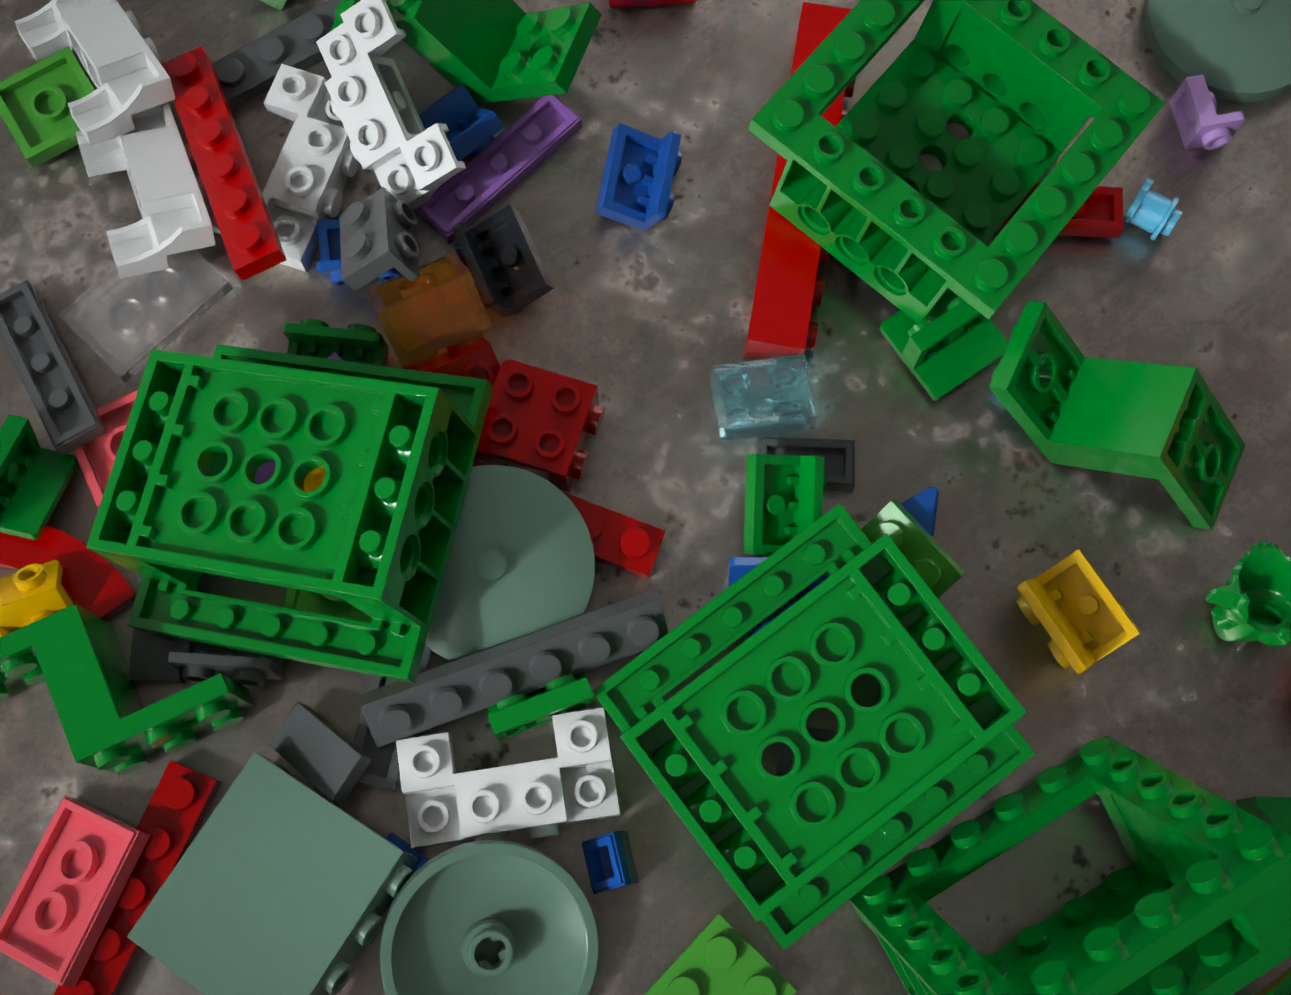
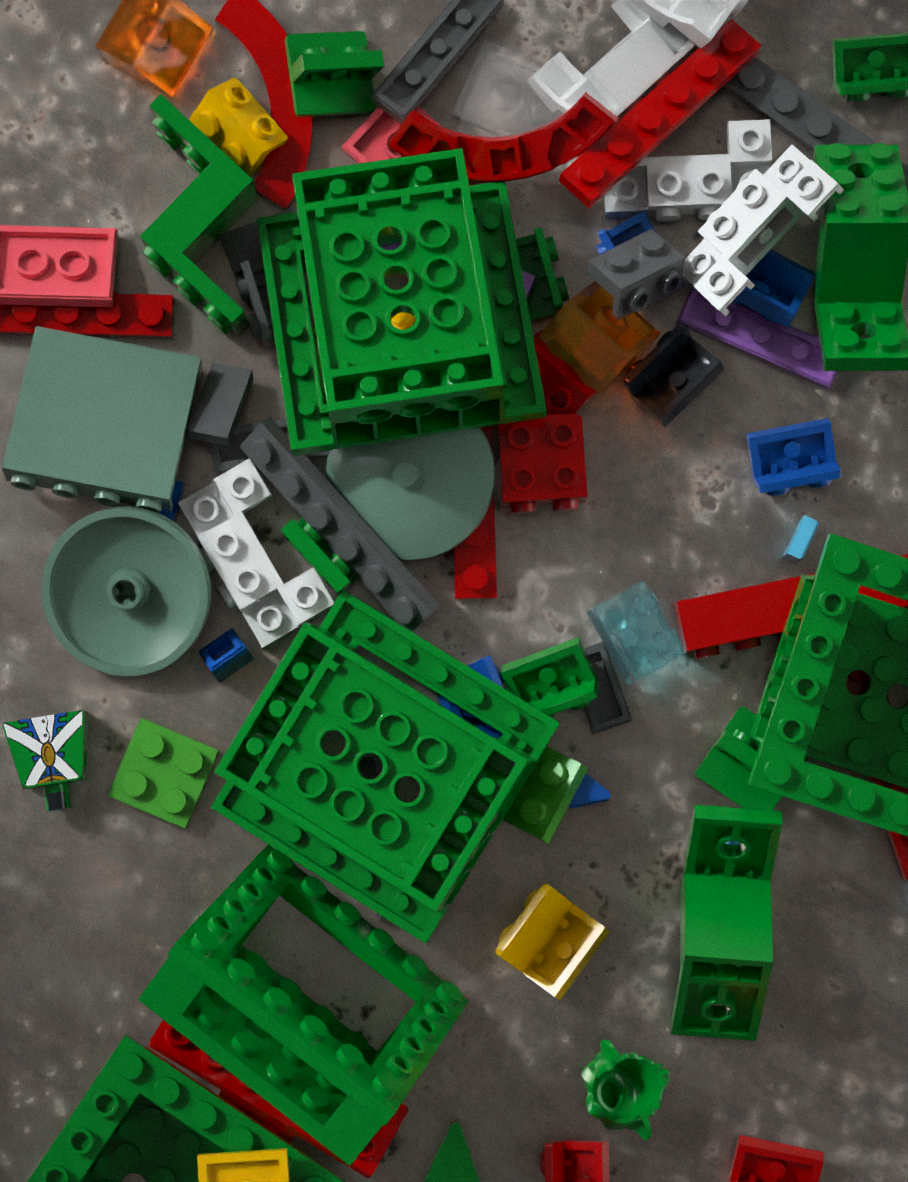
camera: 65 degrees right, 10 degrees up
none -> red tile [386,92,619,182]
none -> medium azure tile [782,515,819,564]

